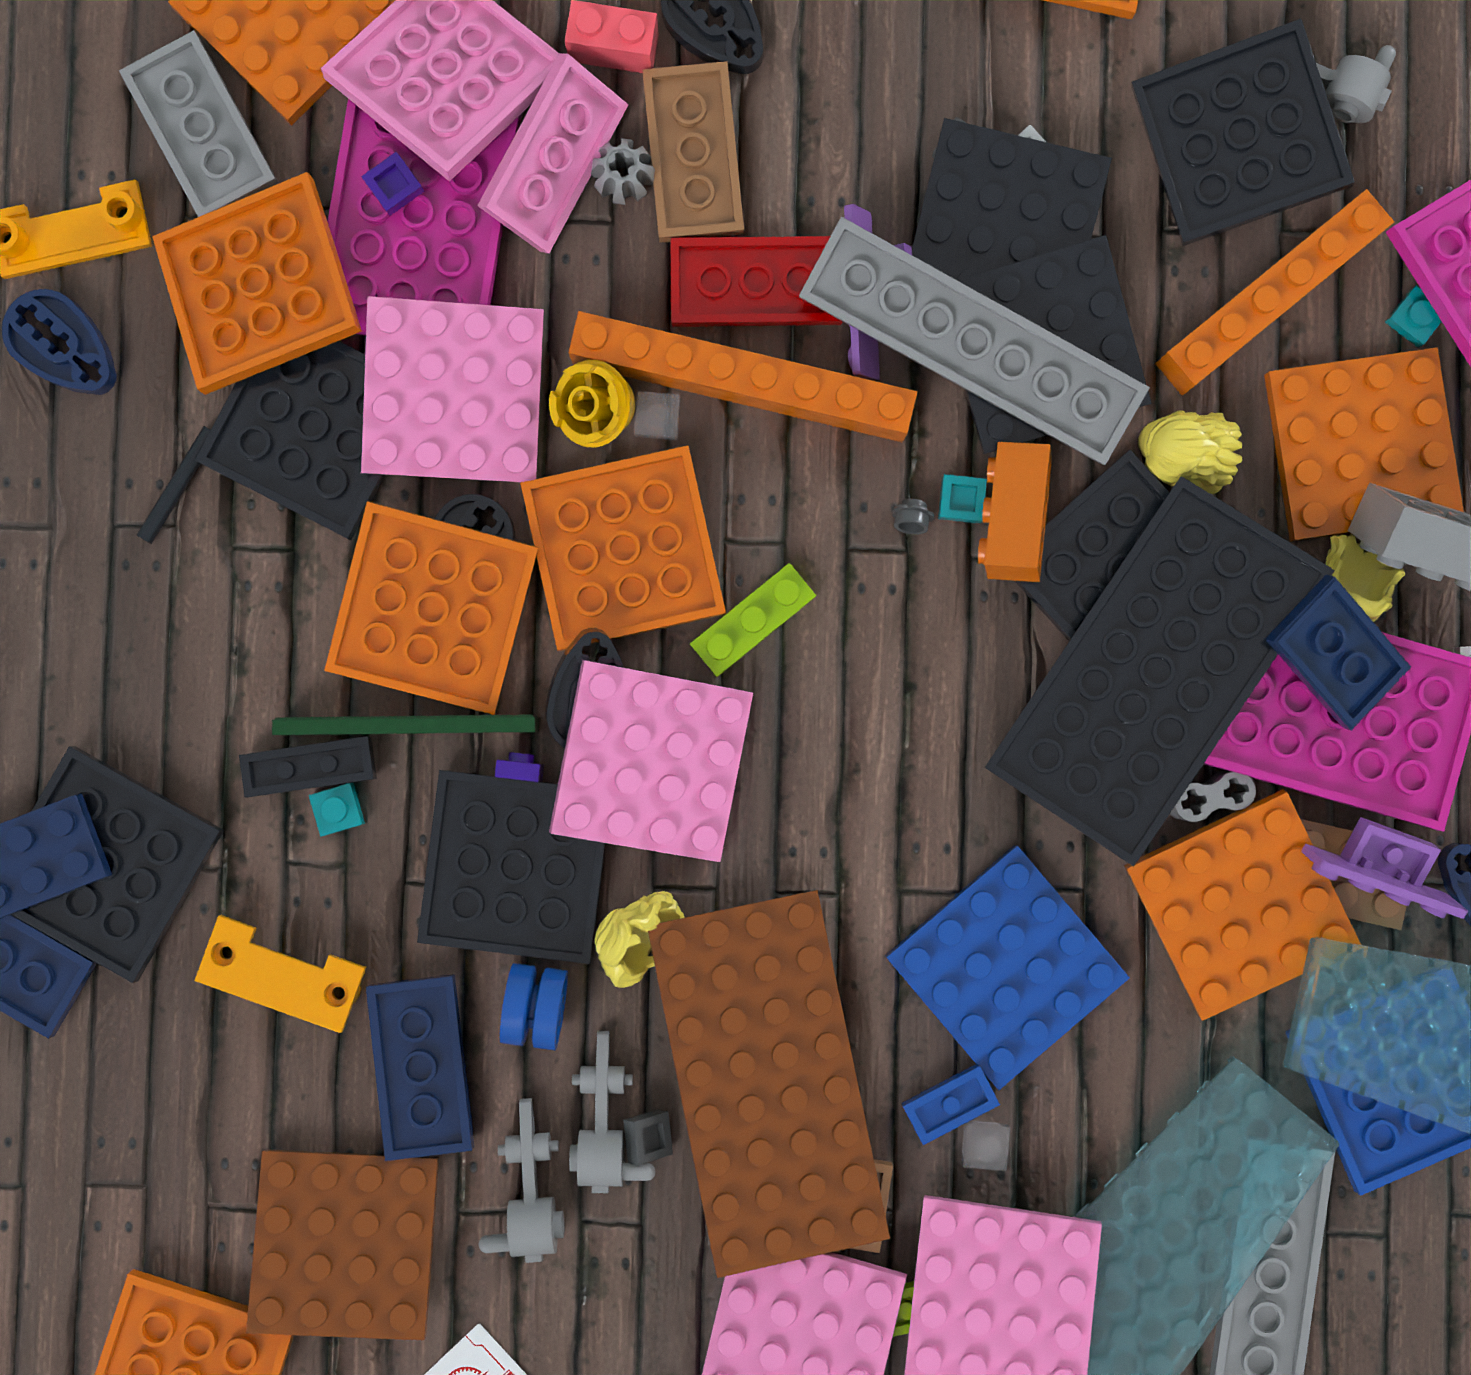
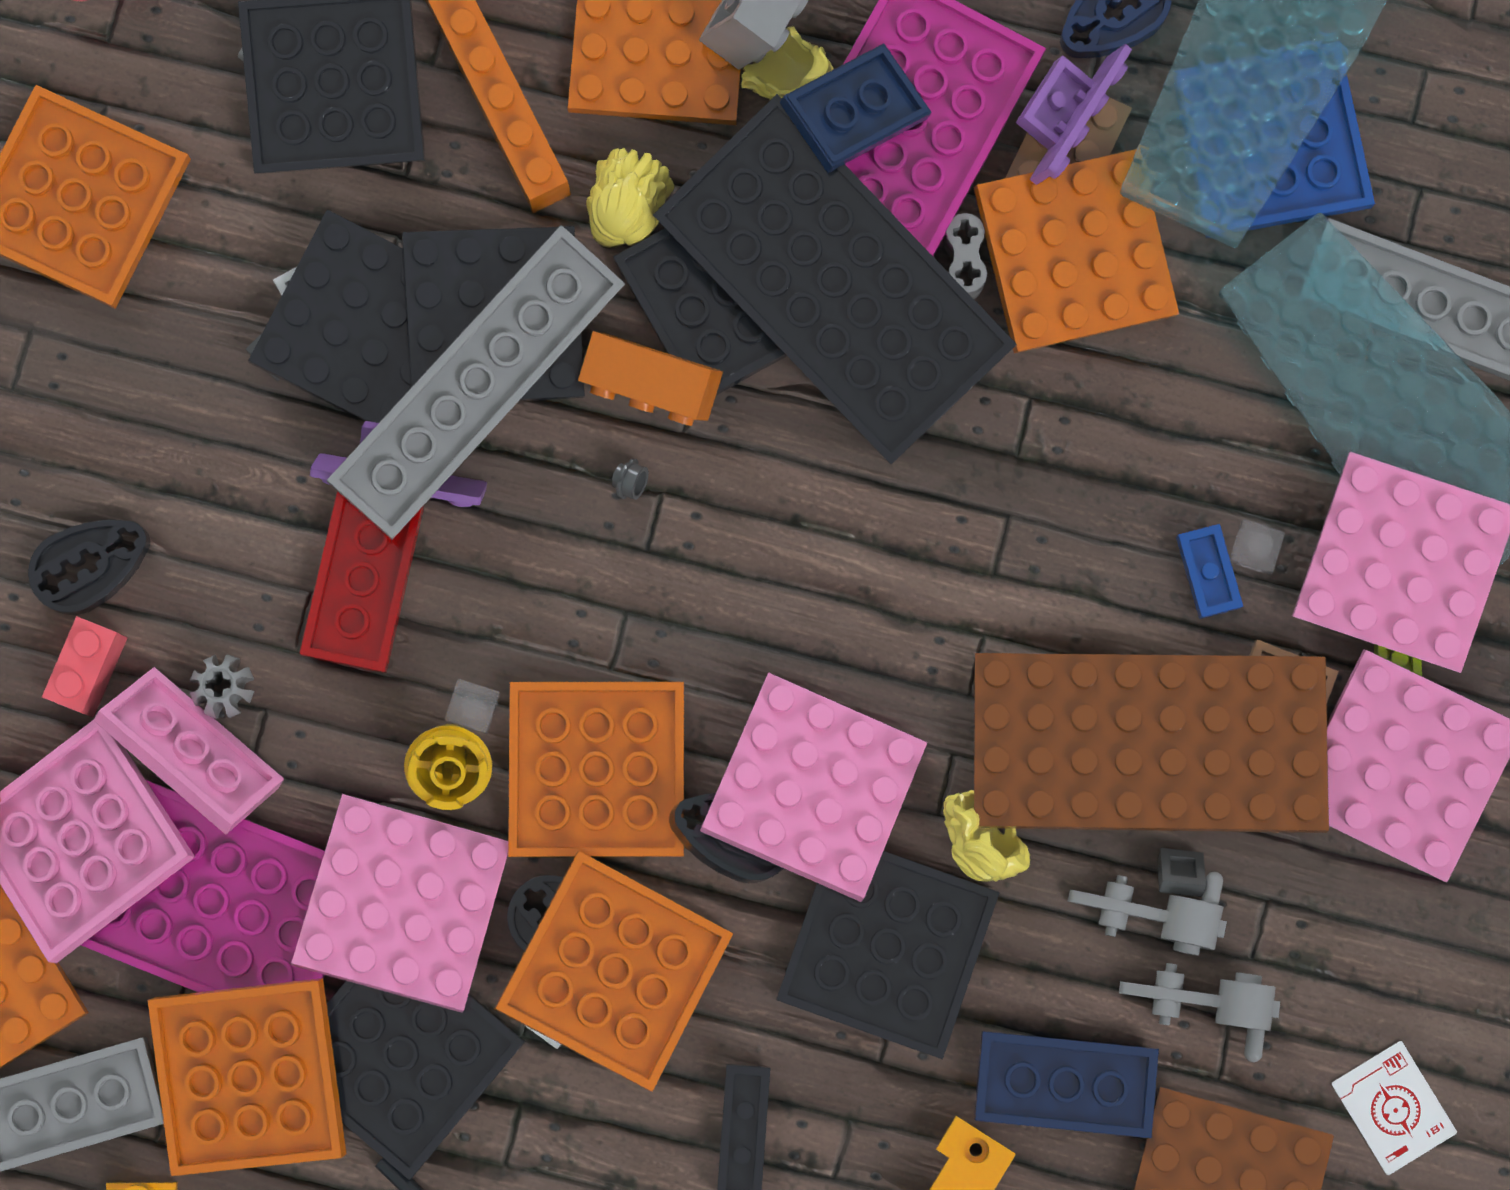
camera: 75 degrees left, 5 degrees down
dark green tile [272,715,539,735] -> none
teal plate [308,783,365,837] -> none
dark purple plate [361,151,425,216] -> none
dark purple plate [495,752,545,782] -> none
blue wheel [500,963,568,1051] -> none
orange brick [568,311,917,443] -> none
medium nougat plate [642,61,744,243] -> none
lime plate [690,563,816,677] -> none
blue plate [885,845,1130,1090] -> none
teal plate [938,474,987,524] -> none

